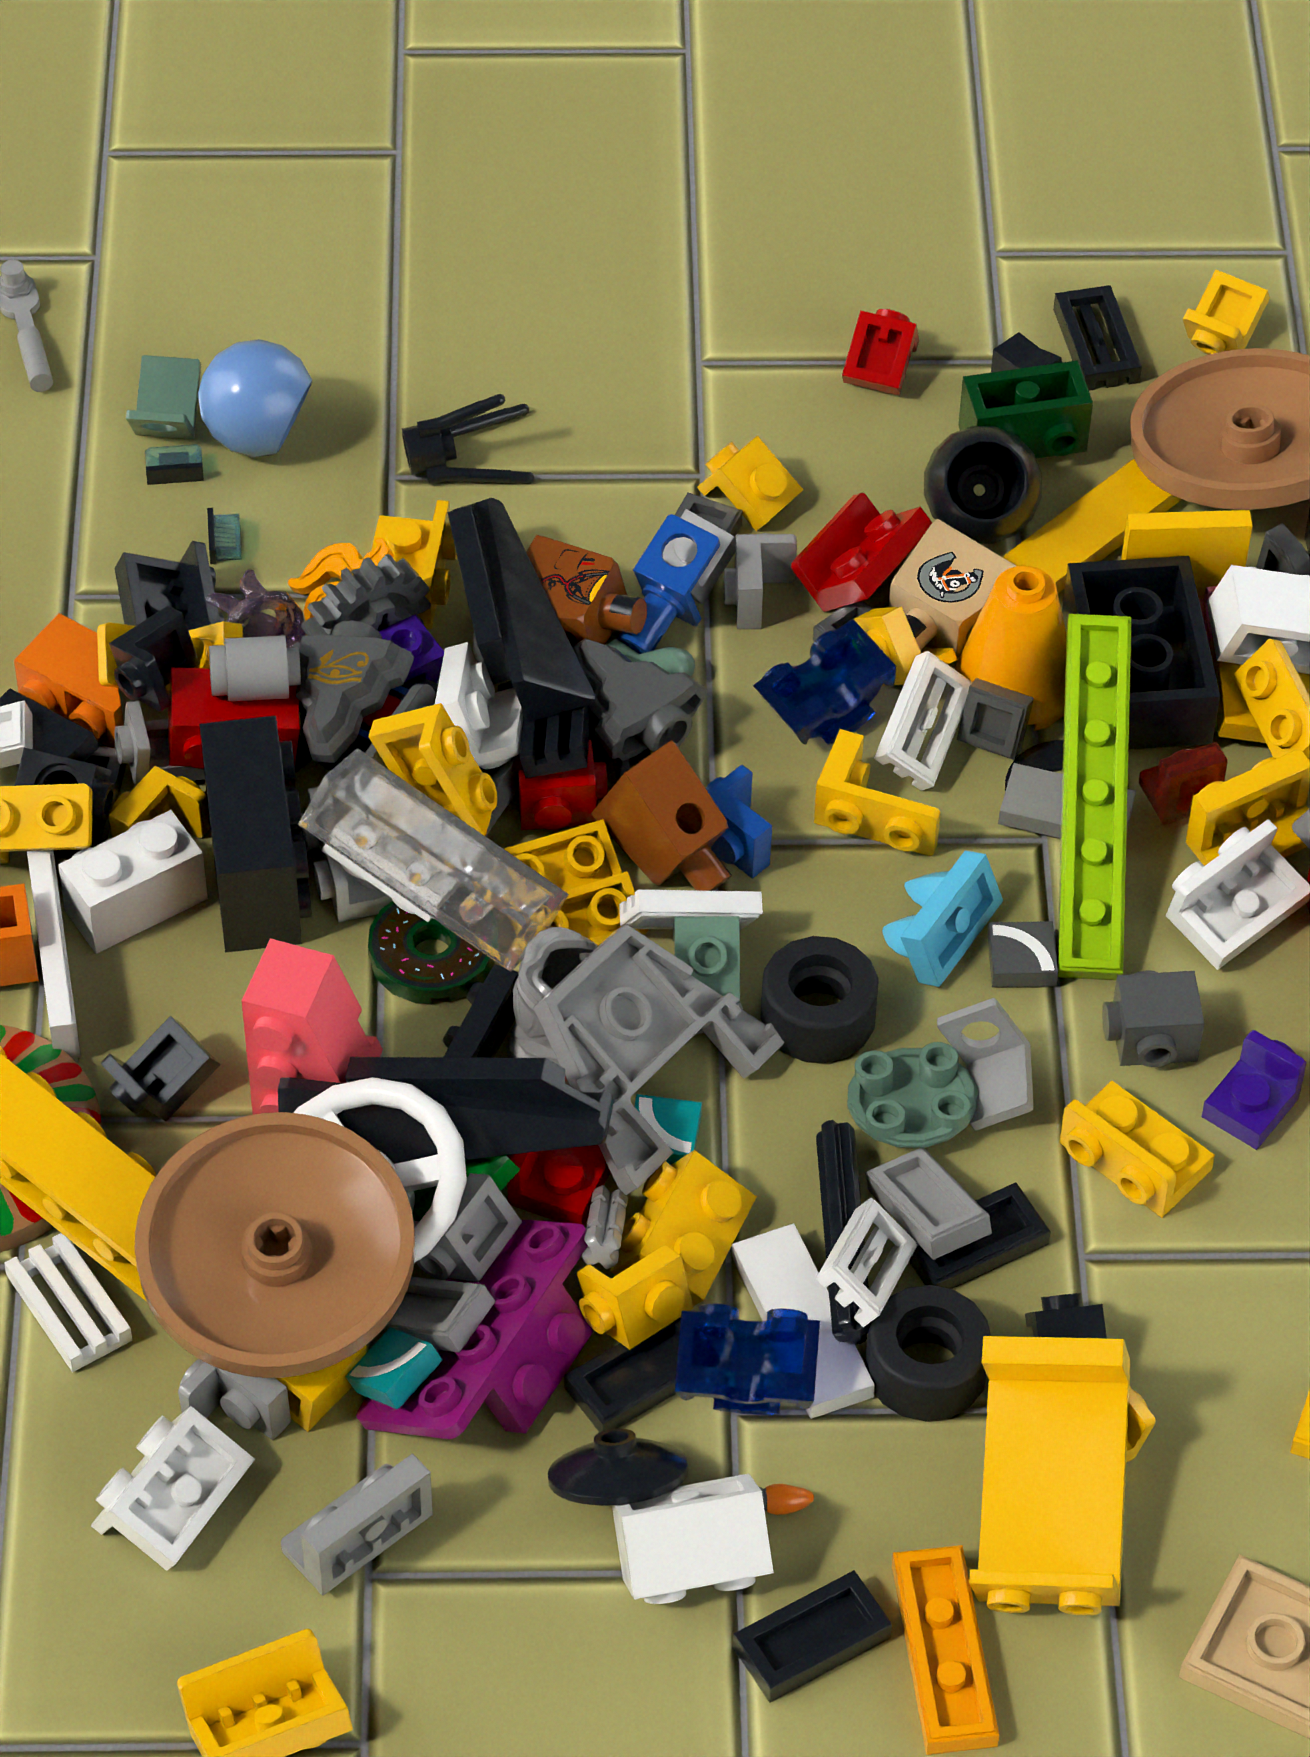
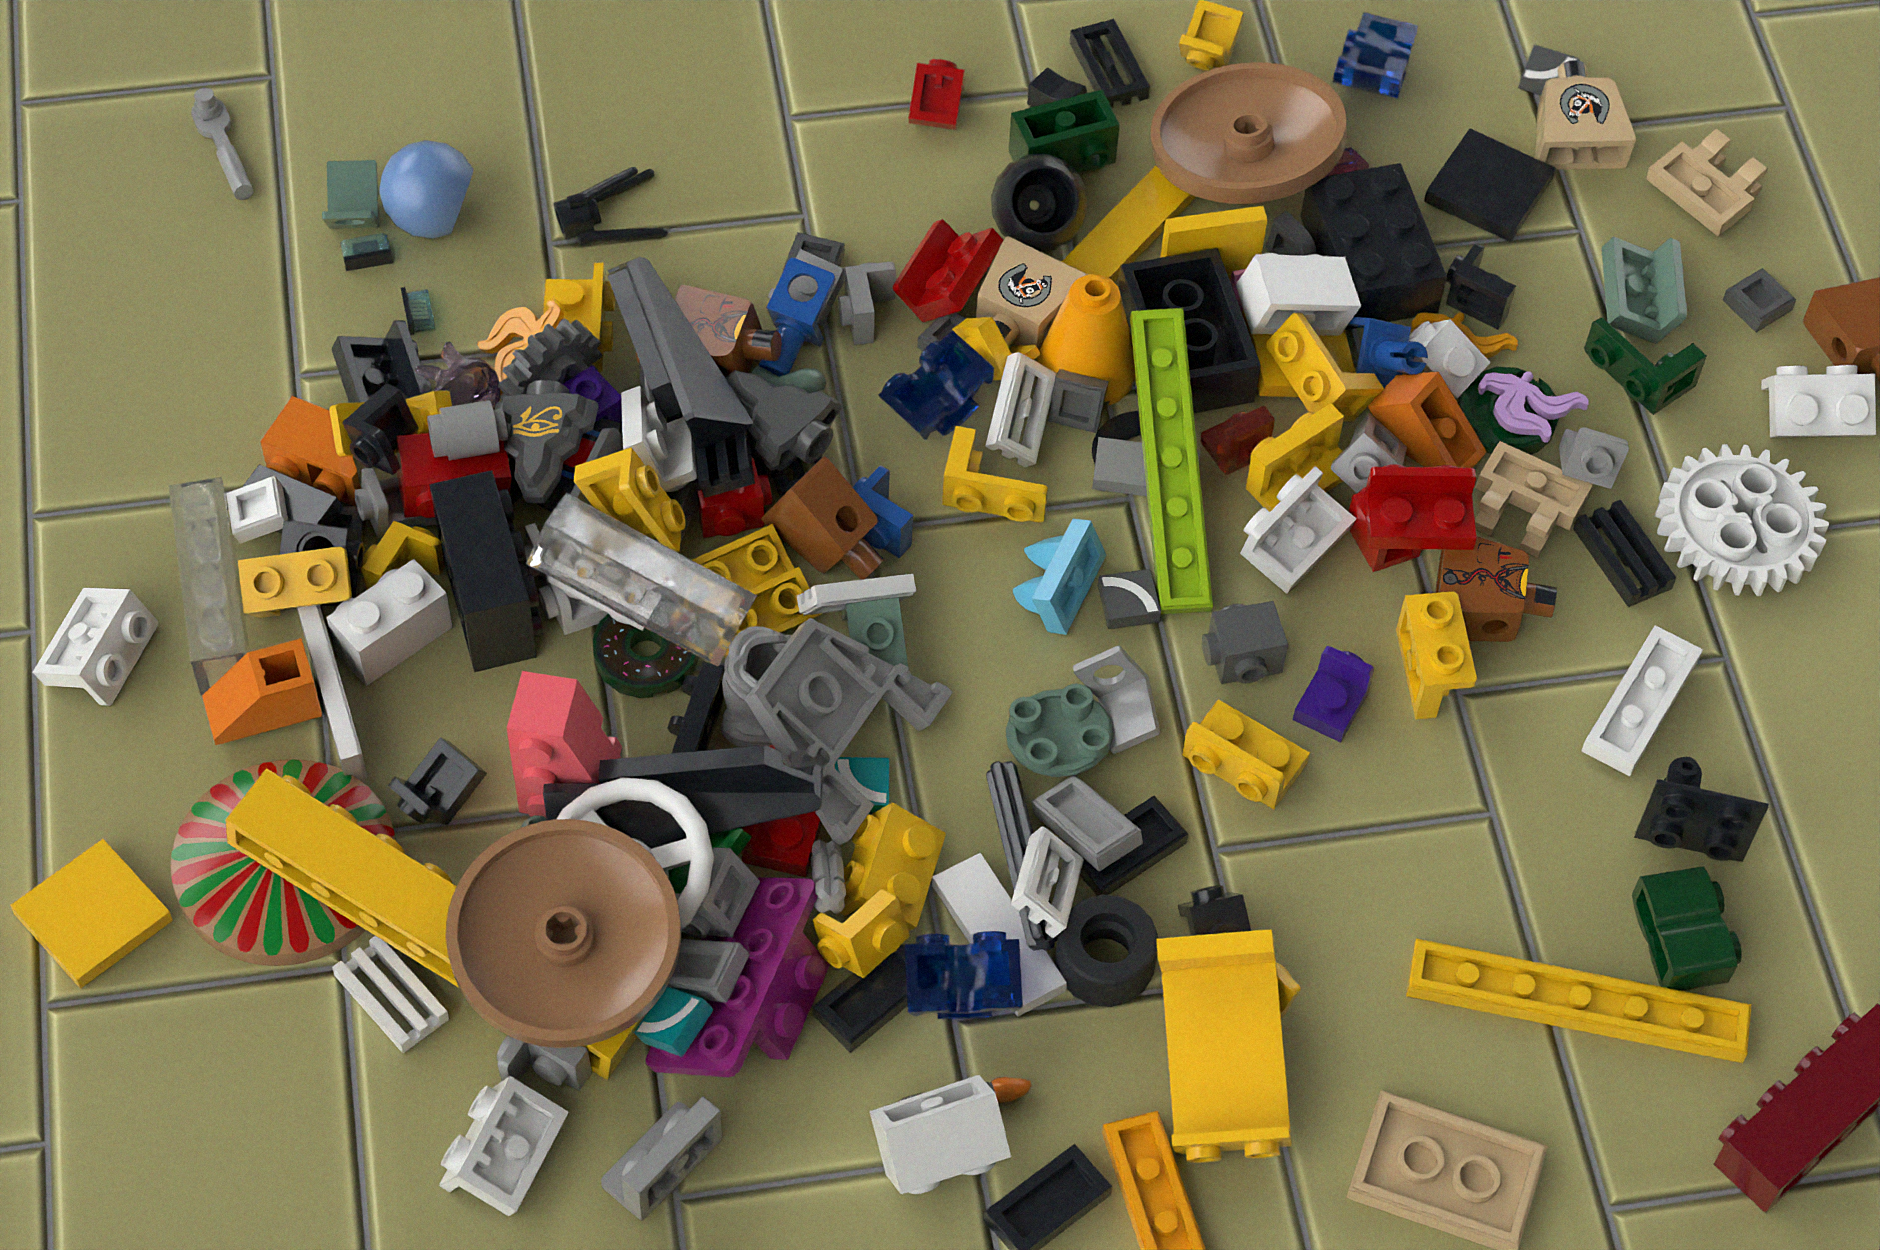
camera: 10 degrees left, 5 degrees up
black dish [548,1428,688,1506] -> none
yellow bracket [697,435,804,531] -> none
black tyre [760,936,879,1063] -> none

